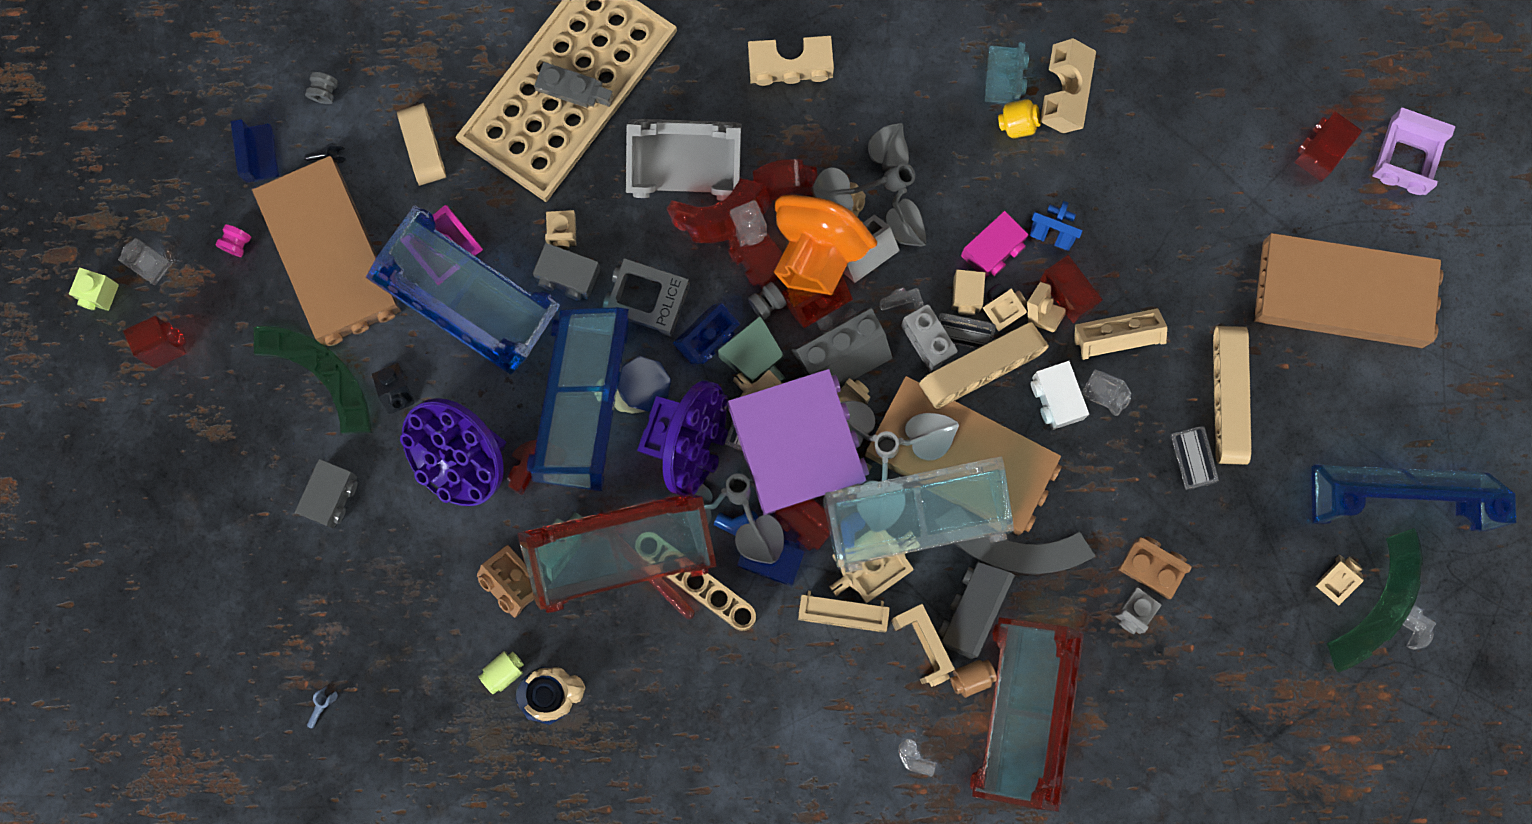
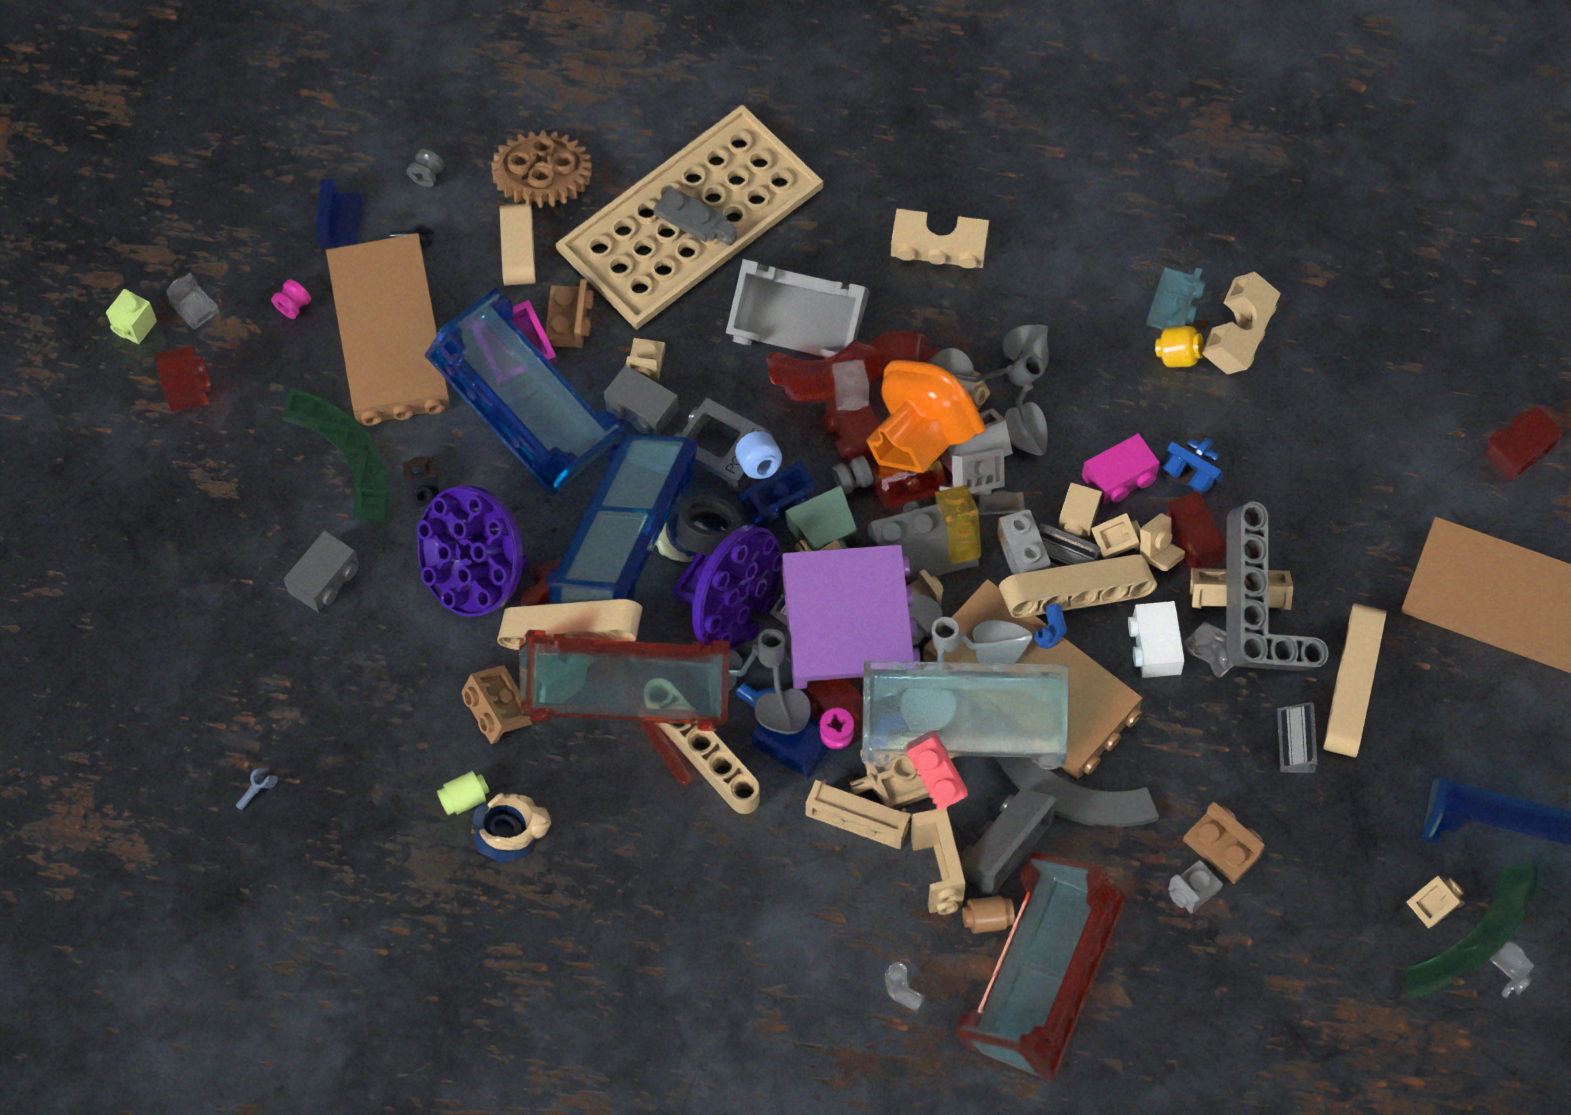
camera: 15 degrees right, 15 degrees down
none -> medium nougat gear [492,130,592,208]
none -> tan beam [497,599,643,650]
none -> medium nougat bracket [545,279,594,348]
none -> black tyre [676,496,741,555]
none -> light blue head [735,431,782,479]
none -> dark pink wheel [820,708,854,749]
none -> coral brick [906,730,968,810]
none -> clear yellow bracket [935,485,981,565]
none -> light grey bracket [939,447,1005,499]
none -> blue arm [1034,604,1067,649]
none -> dark grey beam [1226,501,1329,671]

